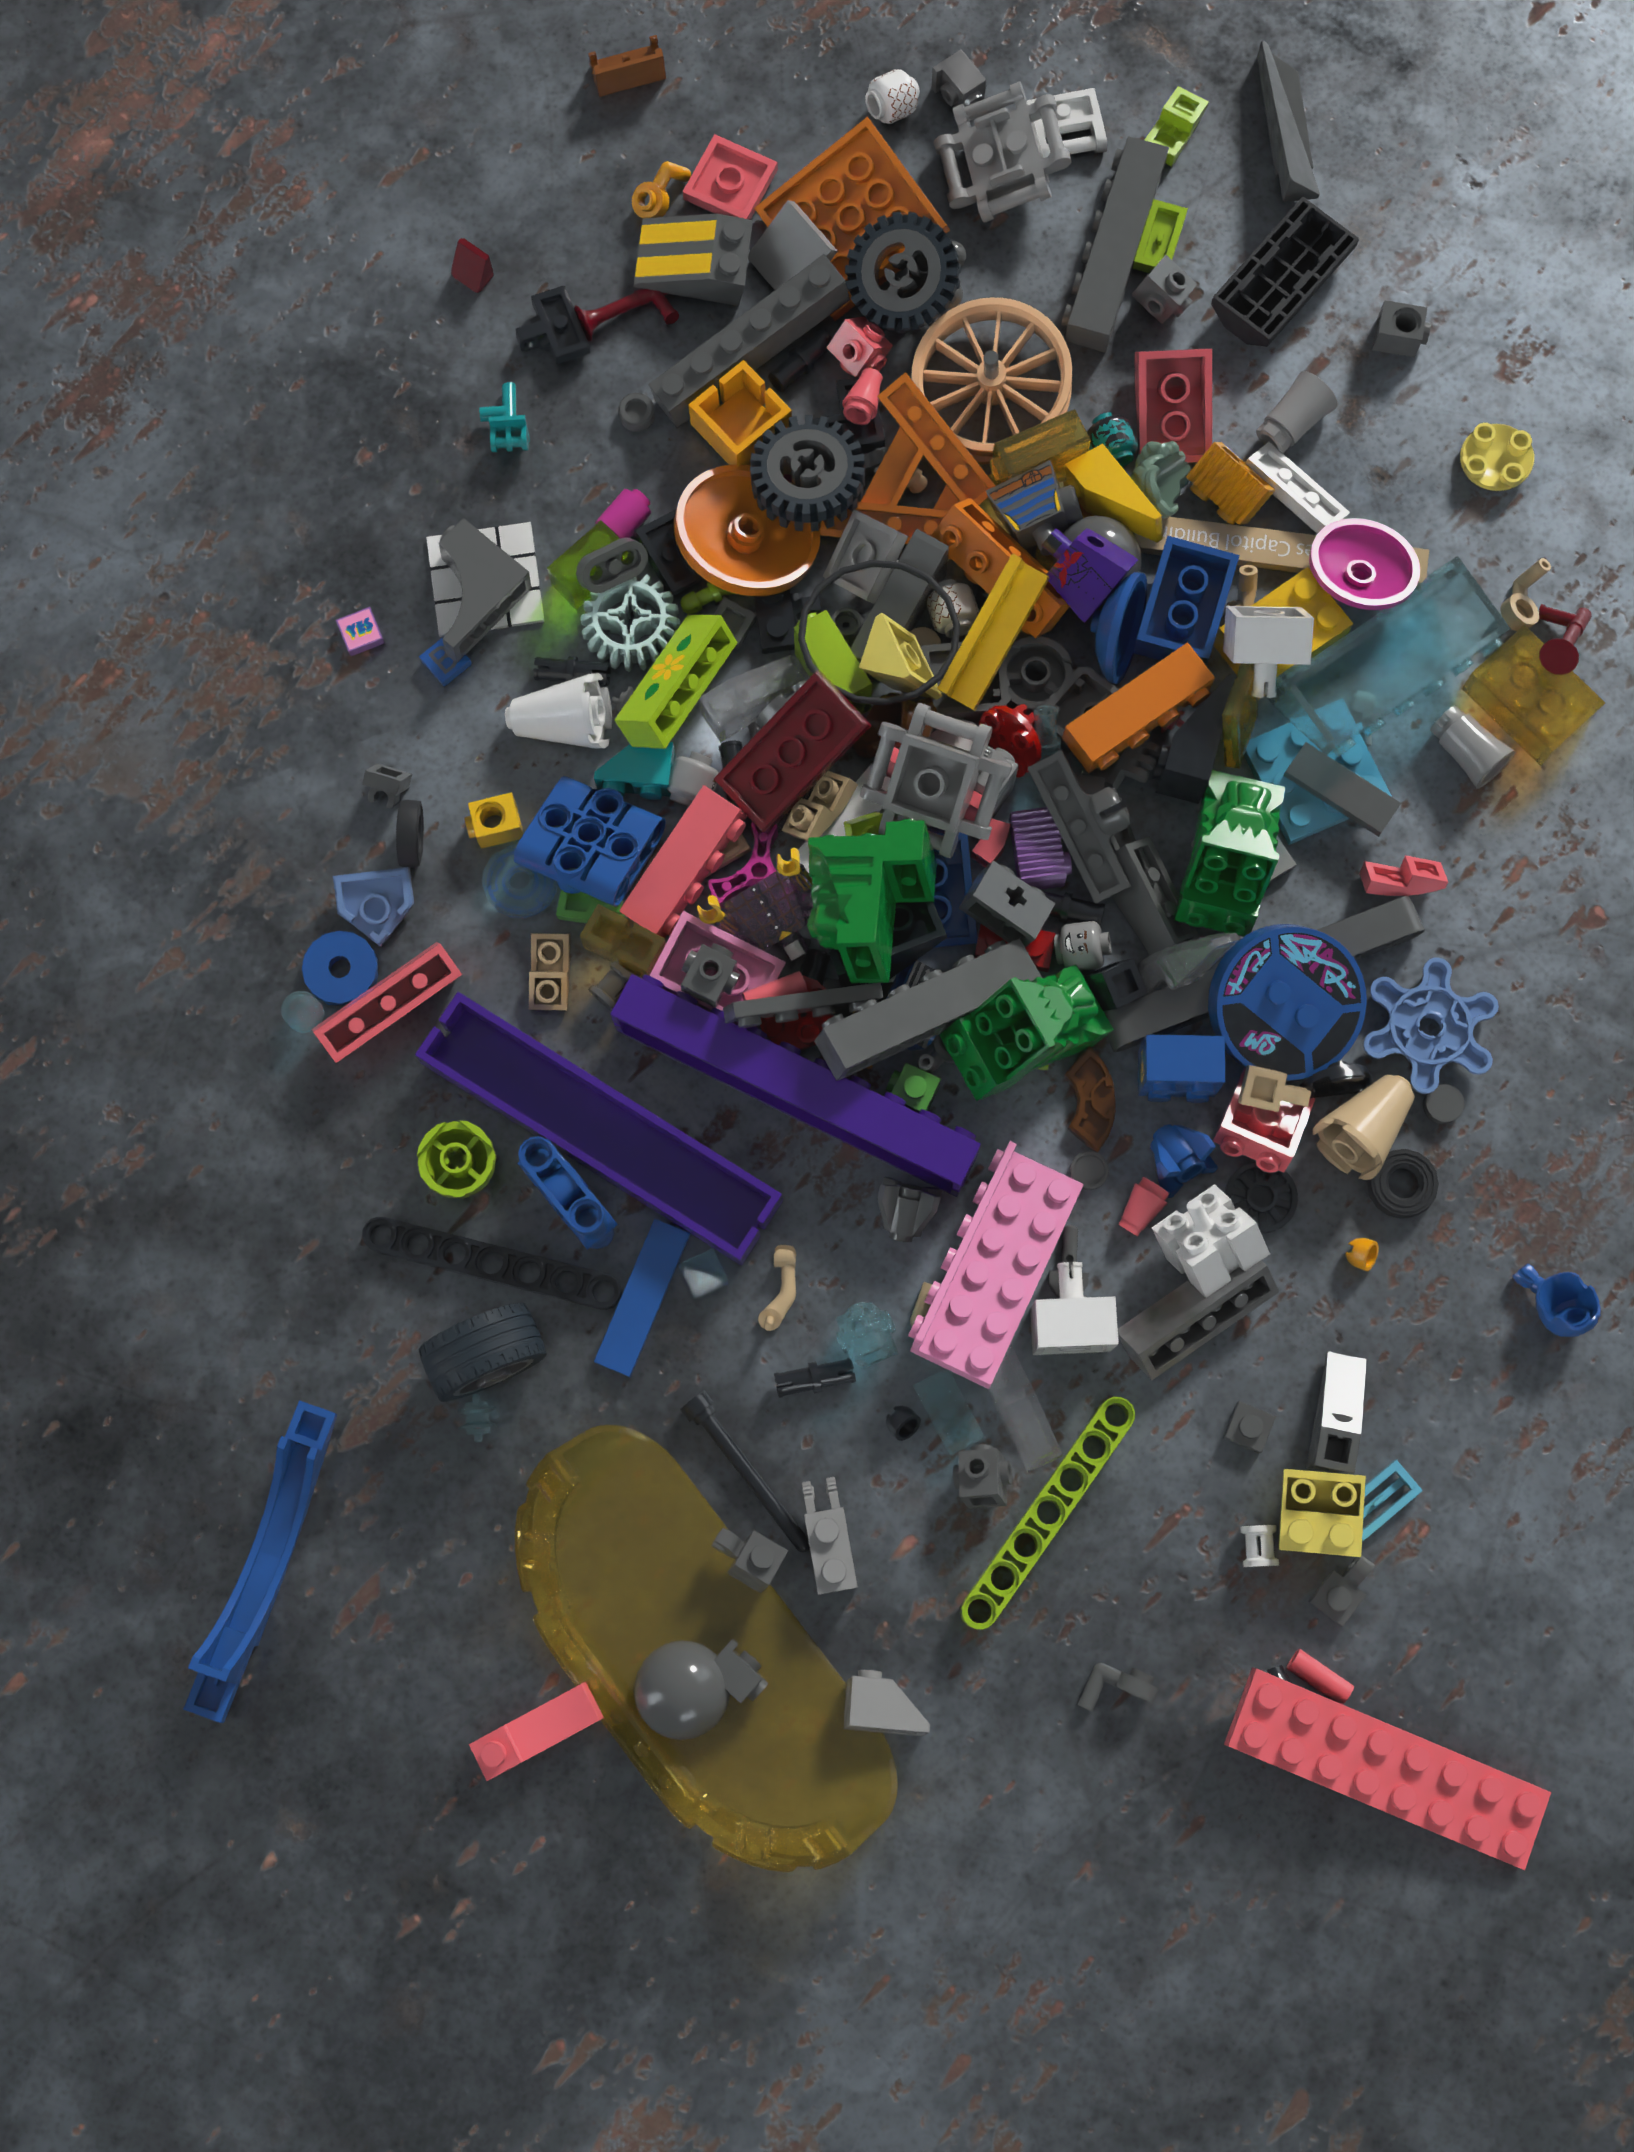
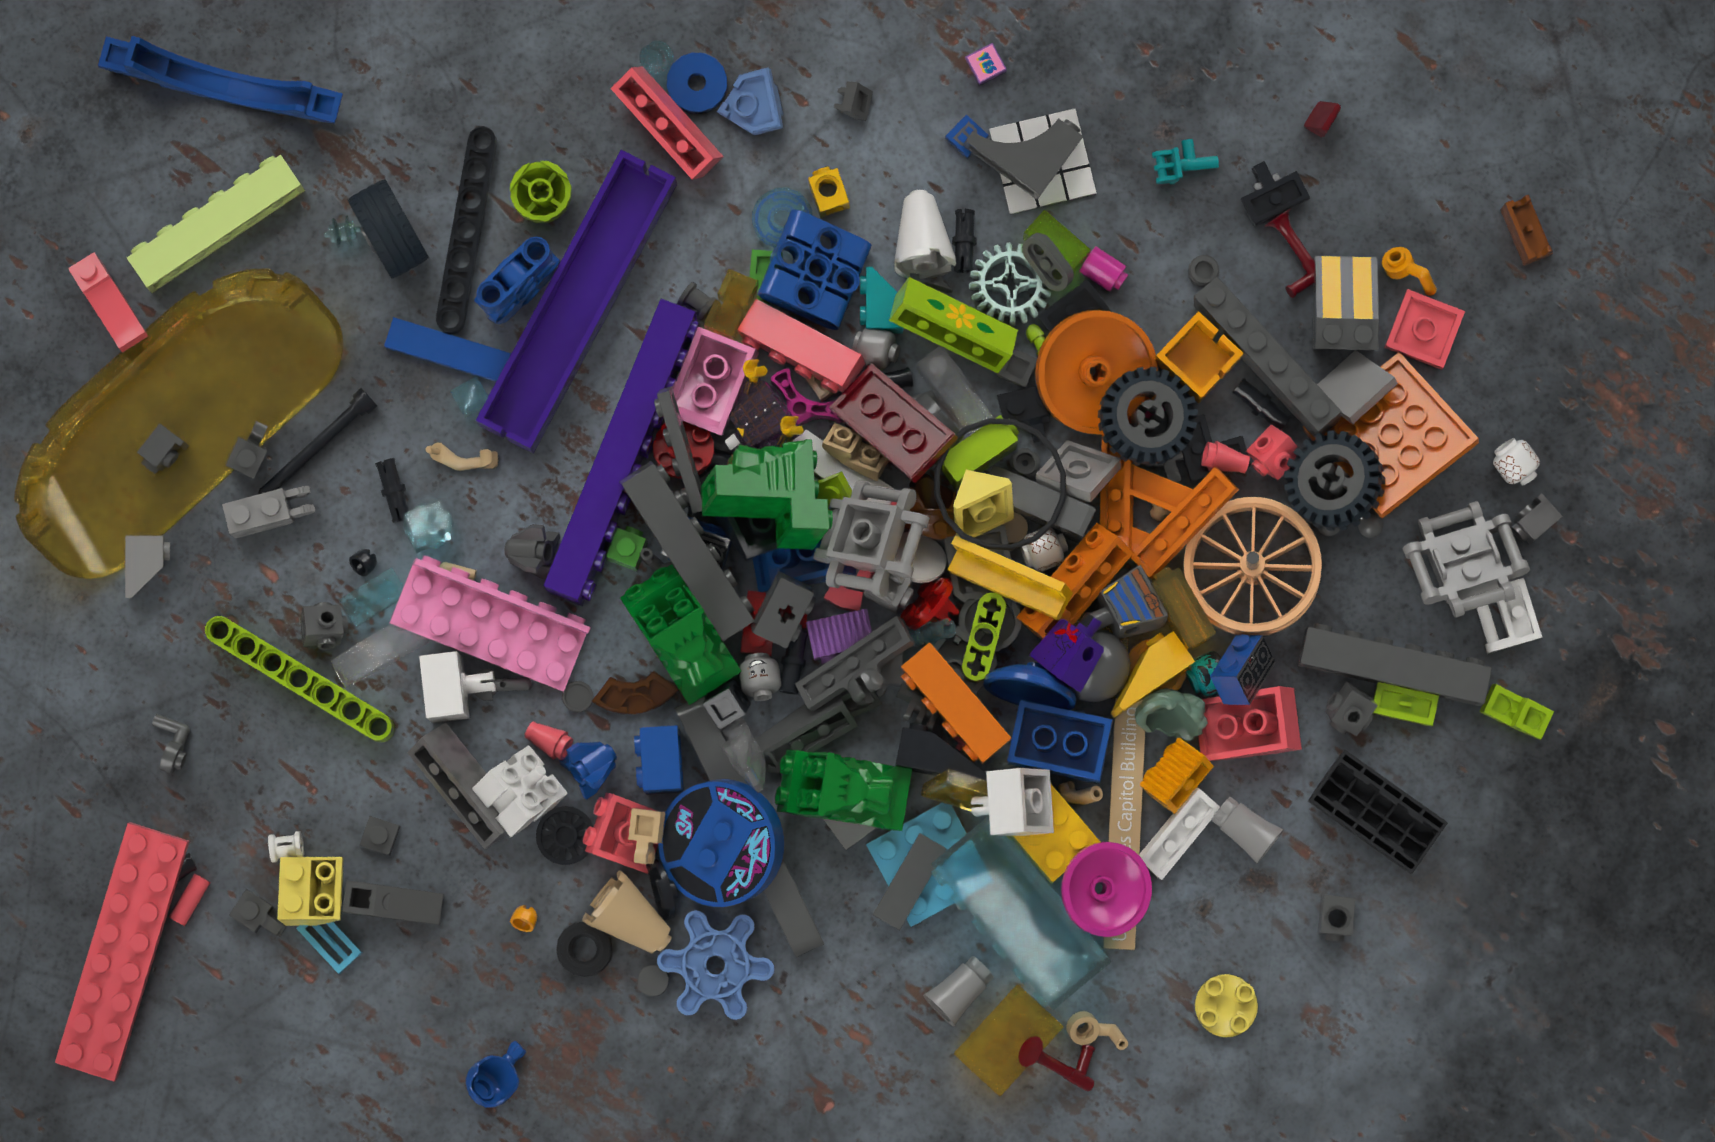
camera: 85 degrees right, 5 degrees up
black tyre [396,800,424,867] -> none
tan slope [529,933,570,1010] -> none
dark grey piece [634,1641,730,1740] -> none
dark grey brick [681,943,740,1008] -> none
coral hinge [742,971,808,1001] -> none
dark grey tile [1059,485,1083,525] -> none
dark grey wedge [1257,41,1320,202] -> none
coral slope [1359,855,1448,896] -> none
none -> yellowish green brick [127,155,305,293]
none -> lime beam [962,592,1006,682]
none -> brick [1210,634,1276,705]

